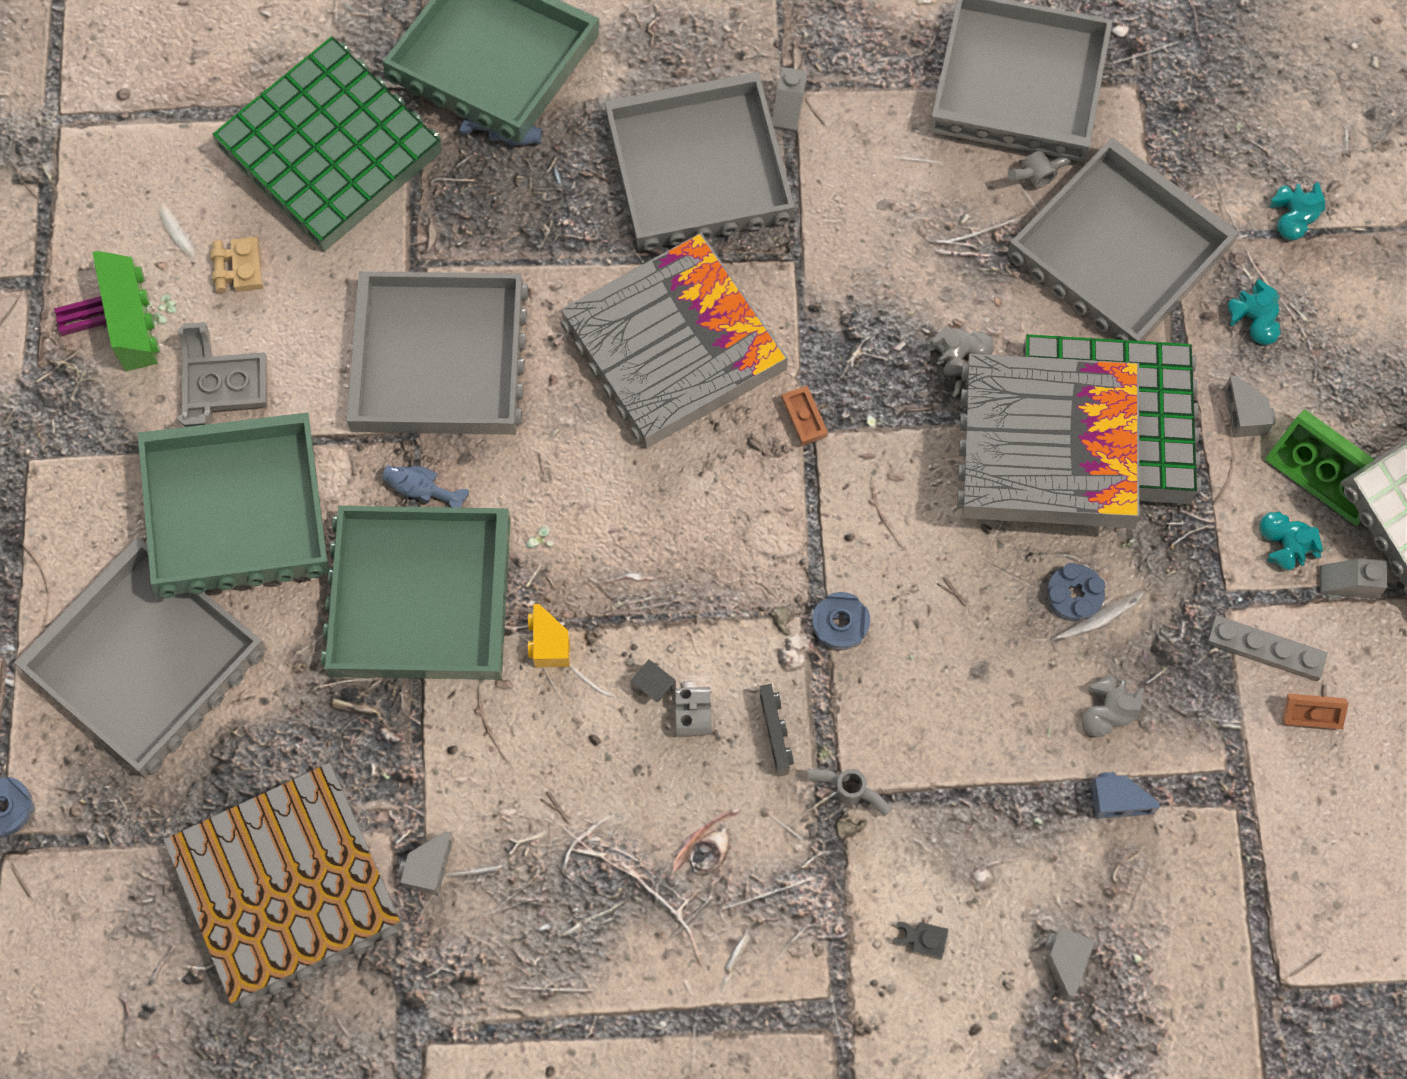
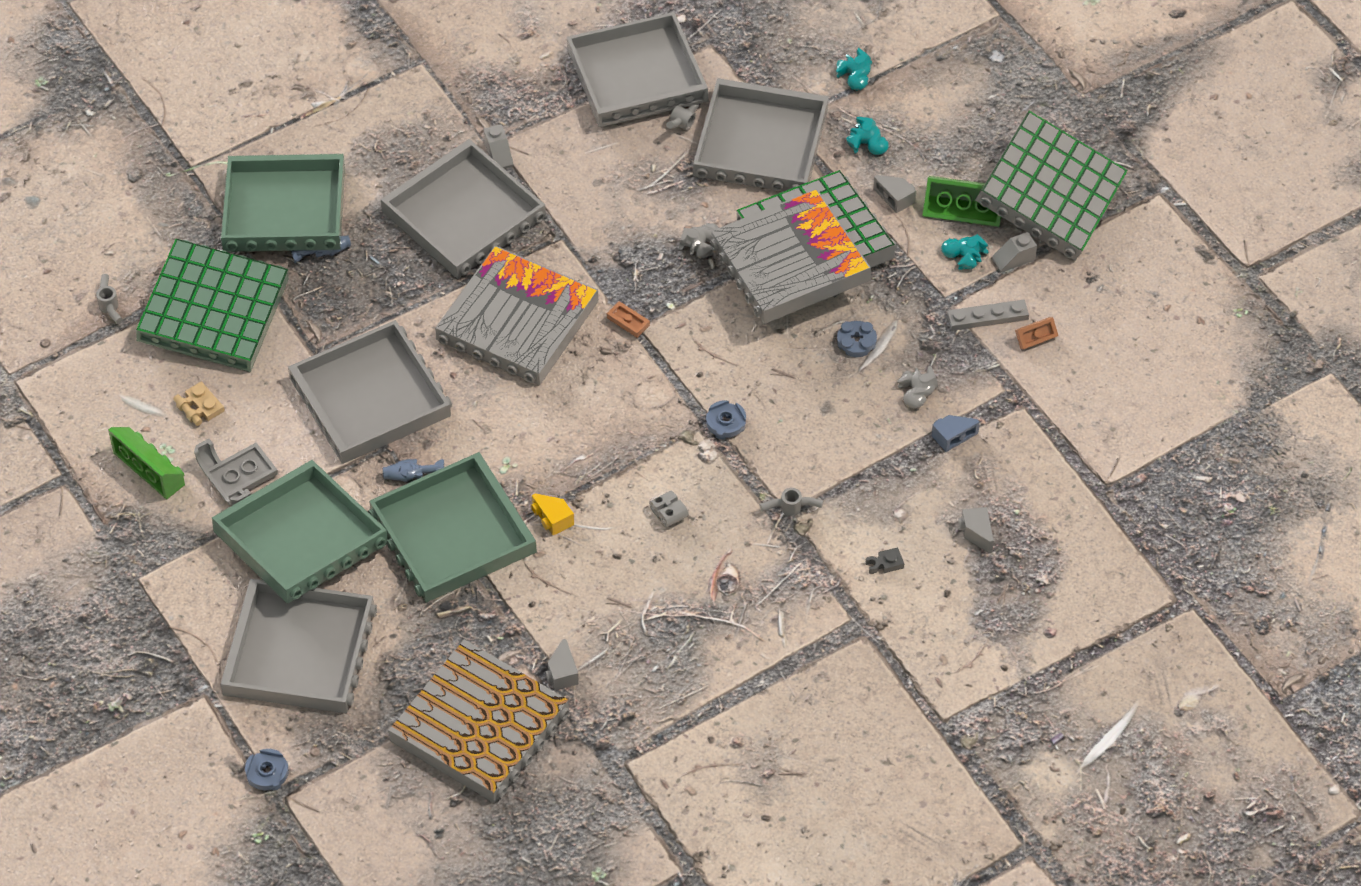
camera: 30 degrees left, 15 degrees down
magenta tile [54,296,107,336] -> none
dark grey panel [630,659,676,702] -> none
dark grey plate [759,684,794,777] -> none
none -> light grey piece [96,274,122,324]

